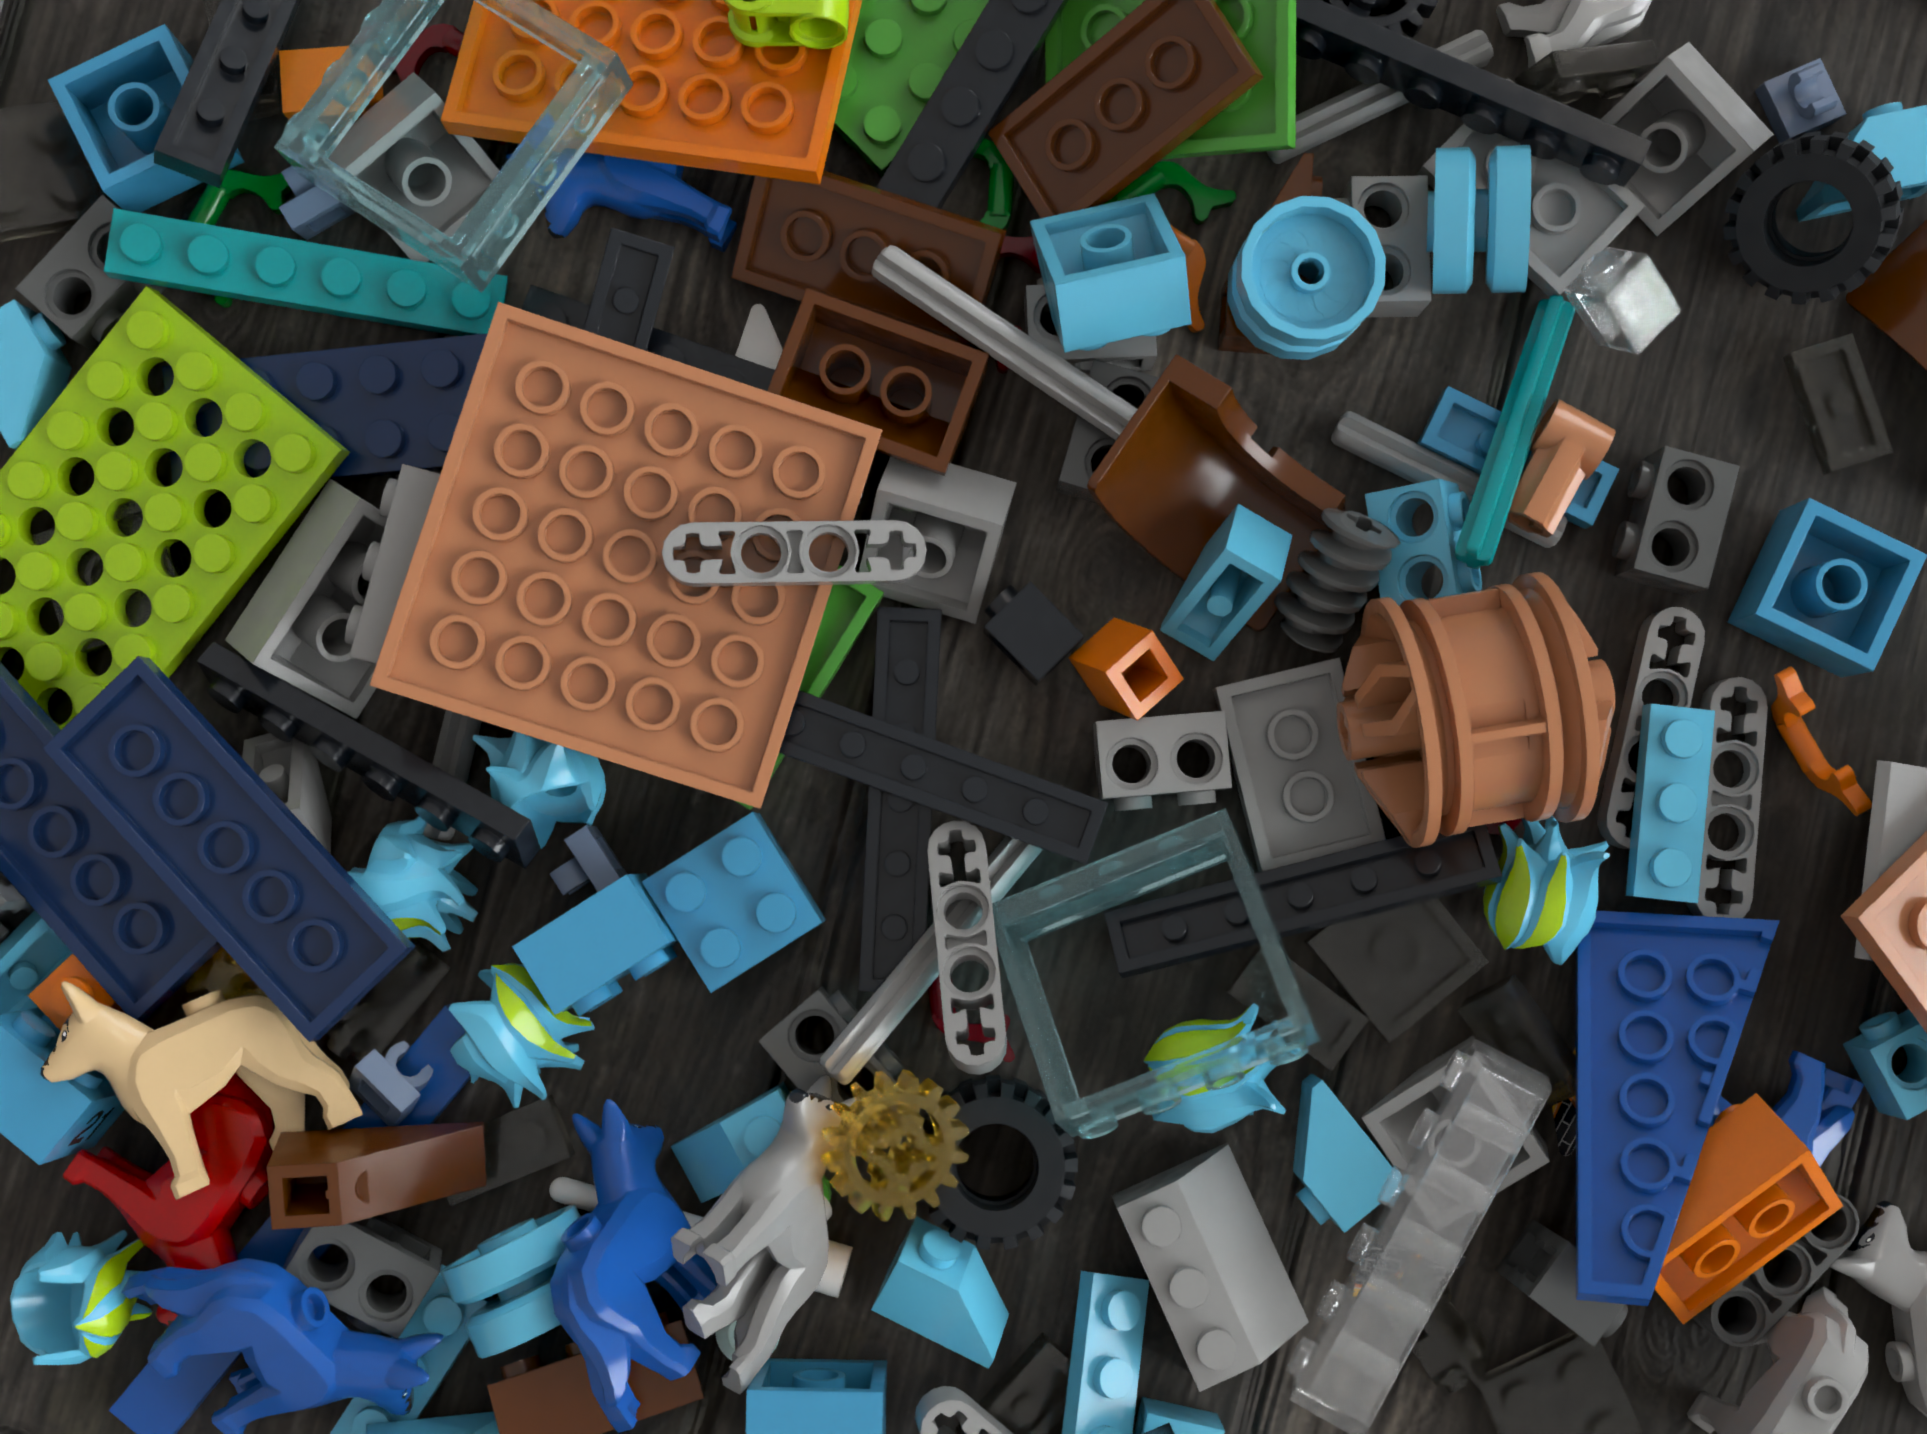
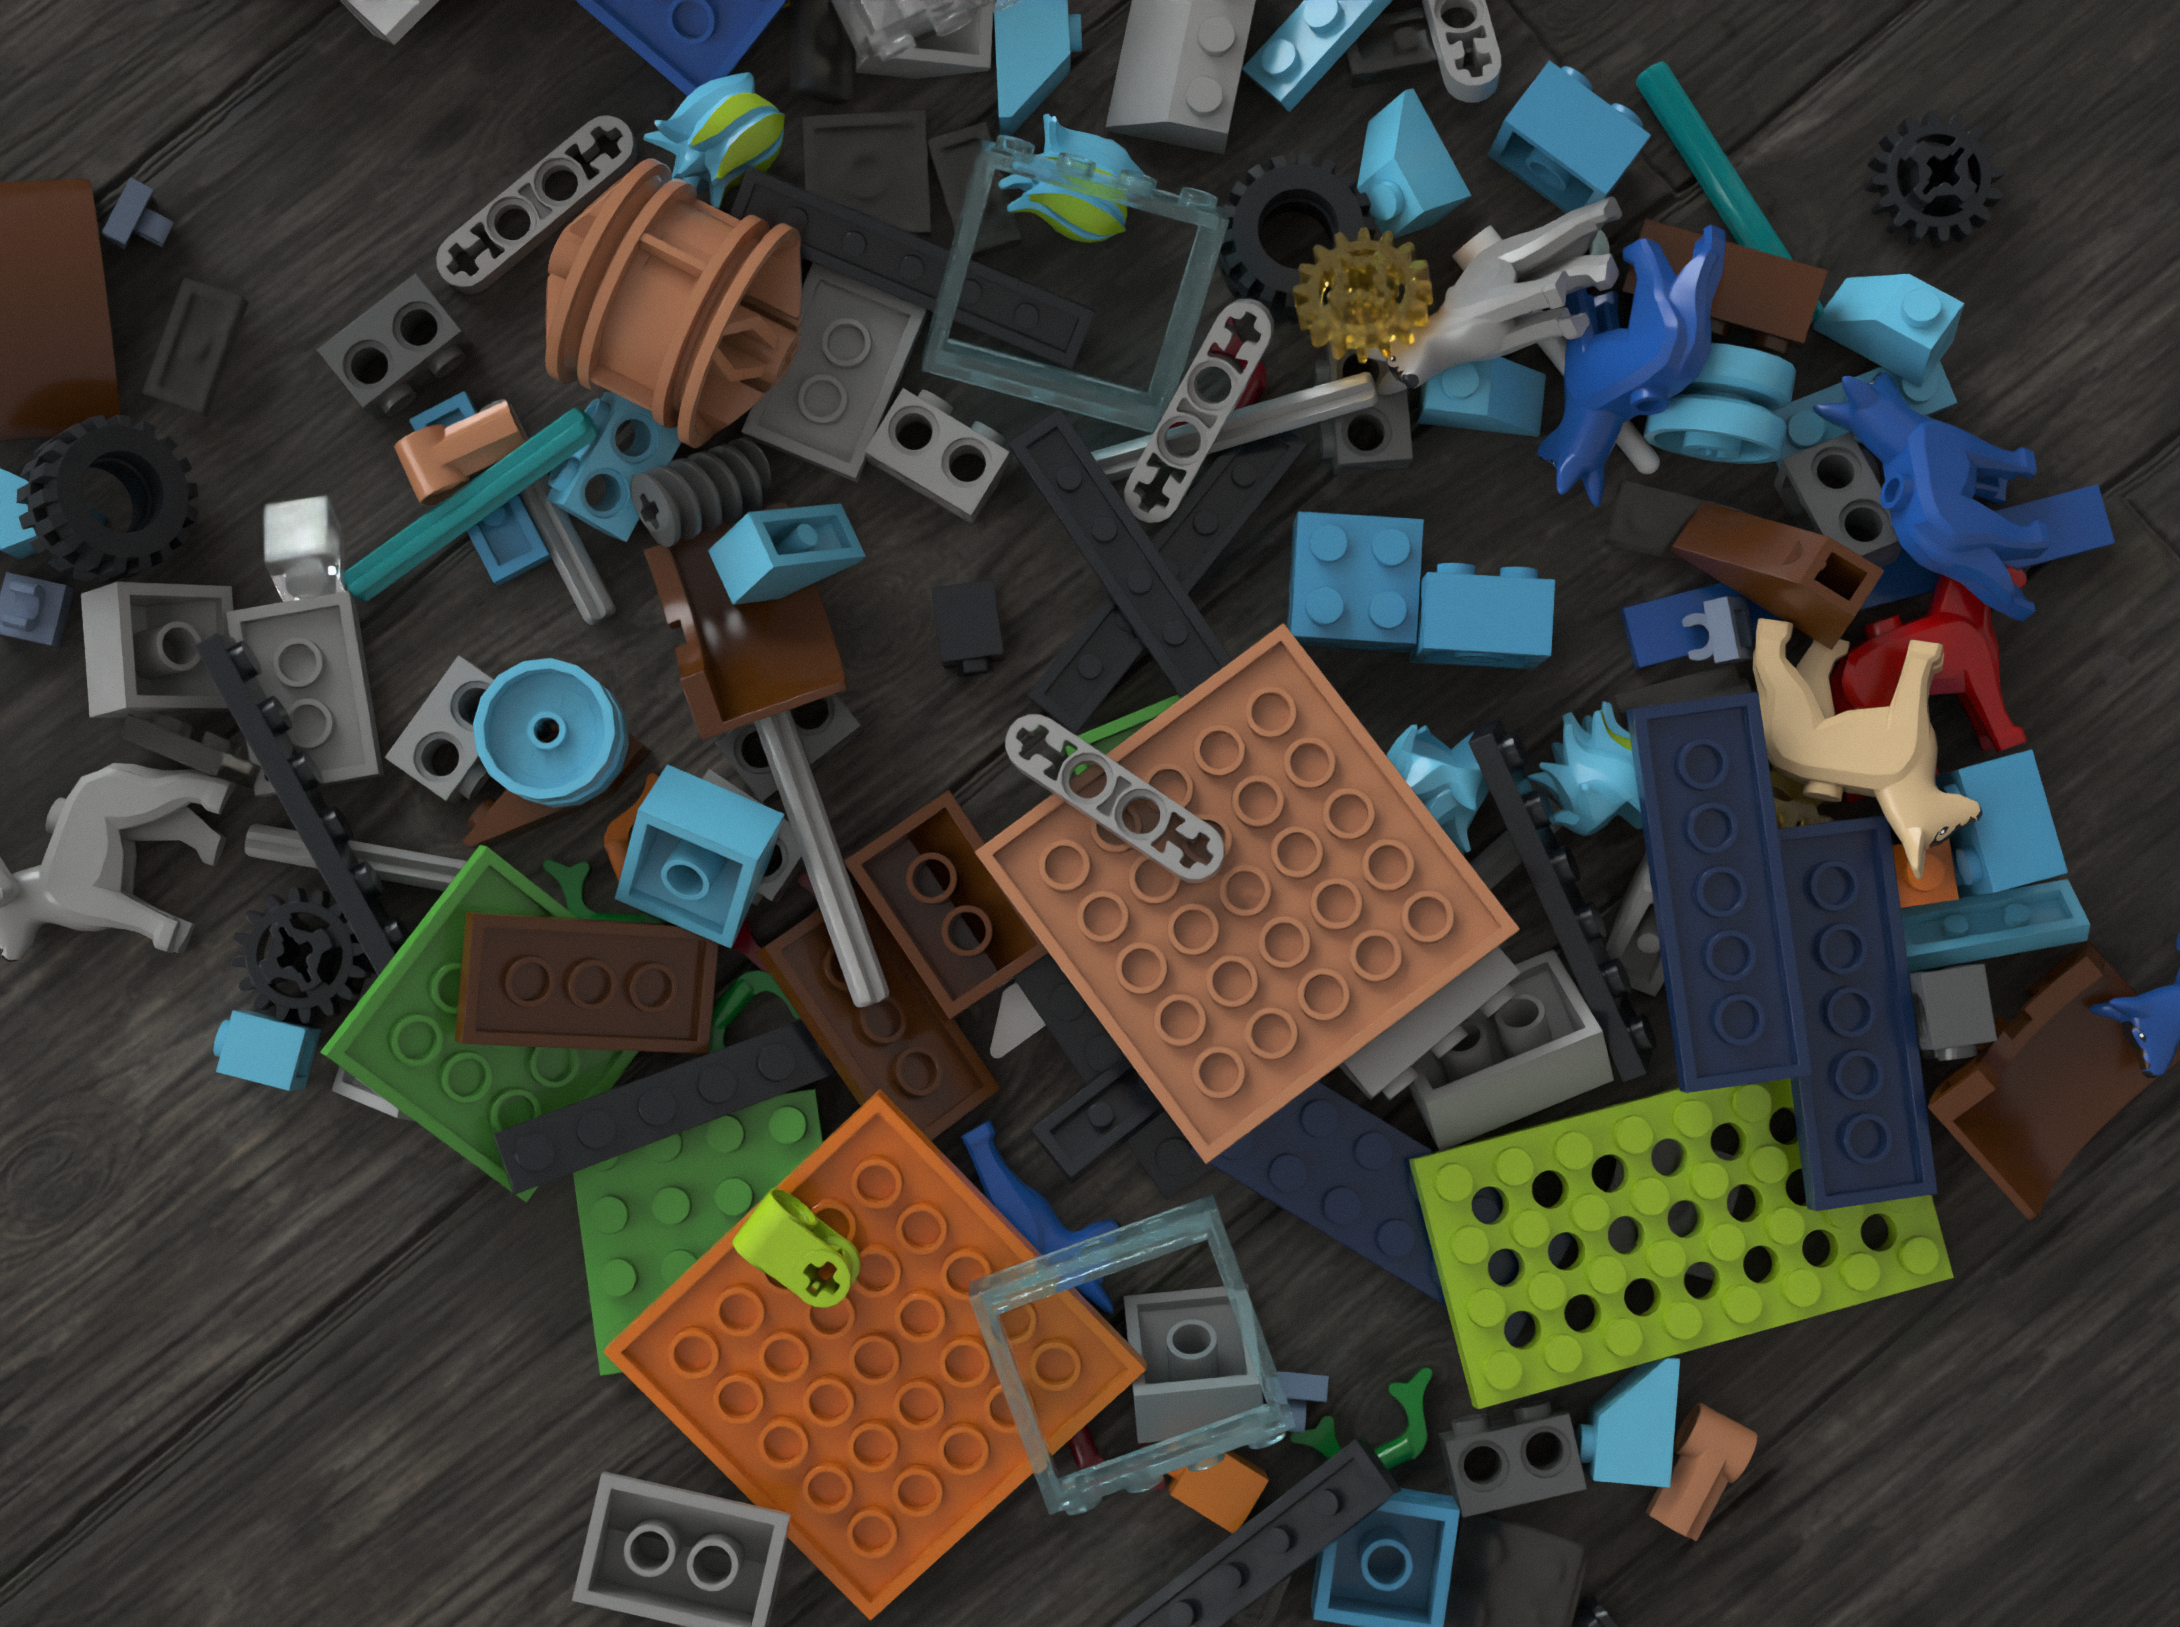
camera: 145 degrees left, 0 degrees up
medium azure hair [10,1230,152,1365] -> none
teal plate [104,208,508,336] -> none
medium azure hair [448,963,595,1108] -> none
sand blue tile [550,825,627,895] -> none
light grey slope [859,457,1017,624] -> none
orange brick [1068,617,1184,721] -> none
medium azure wheel [1427,145,1531,294] -> none
medium azure plate [1625,704,1715,903] -> none
light grey beam [1686,677,1768,918] -> none
dark azure brick [1727,498,1927,678] -> none
orange helmet [1771,666,1872,816] -> none

